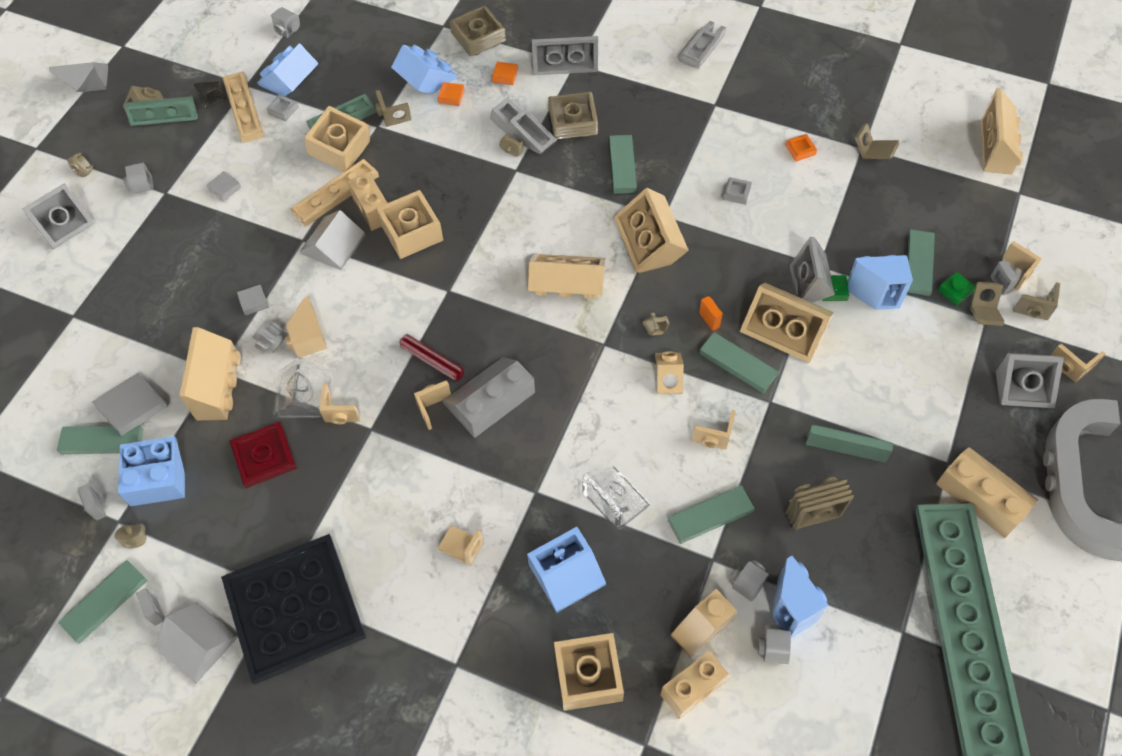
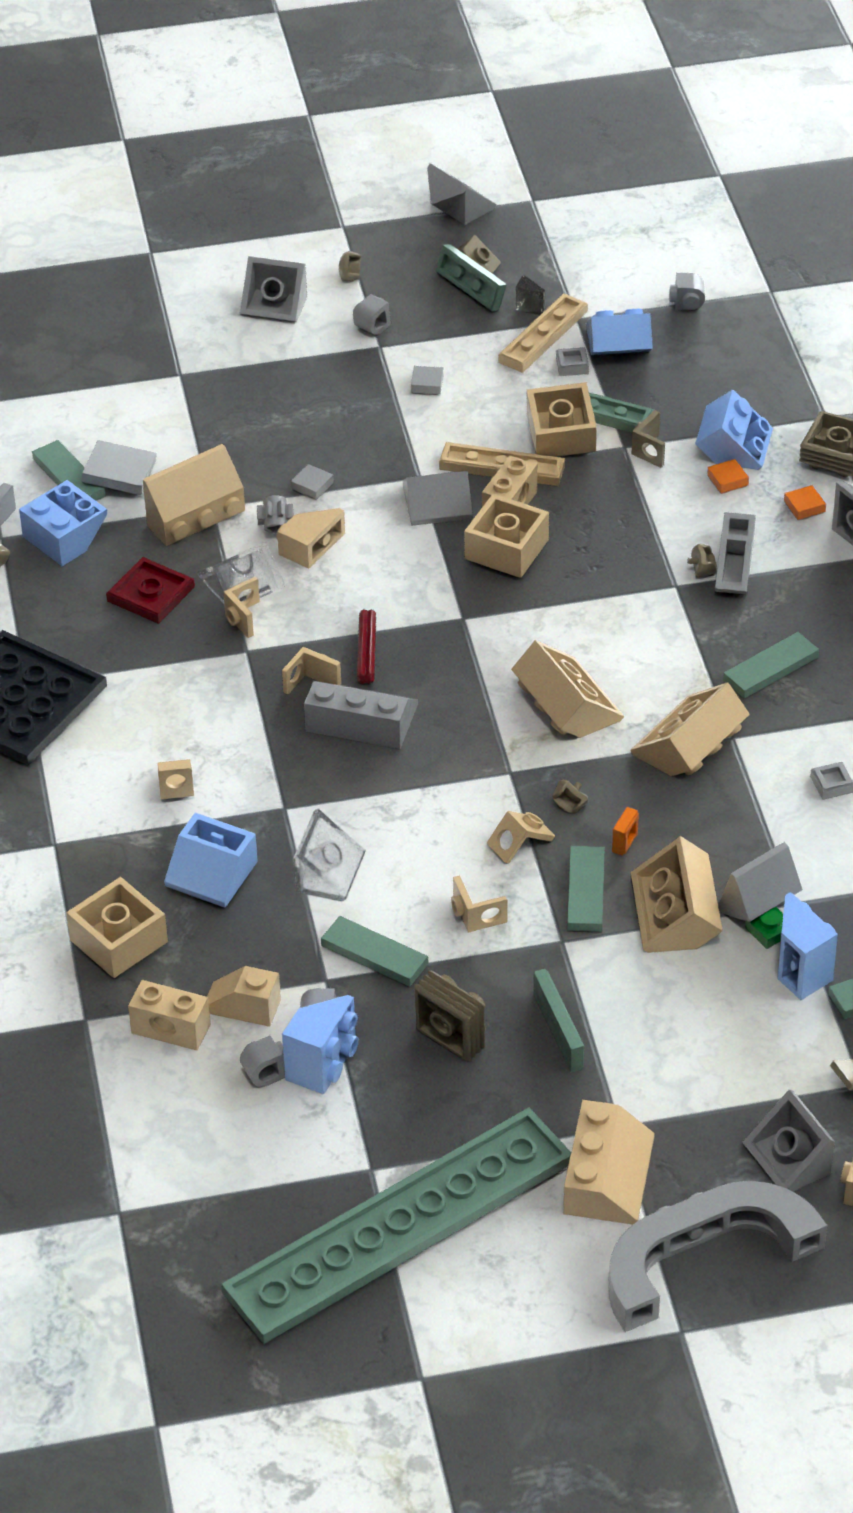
camera: 55 degrees right, 15 degrees down
dark tan brick [548,92,598,139] -> none

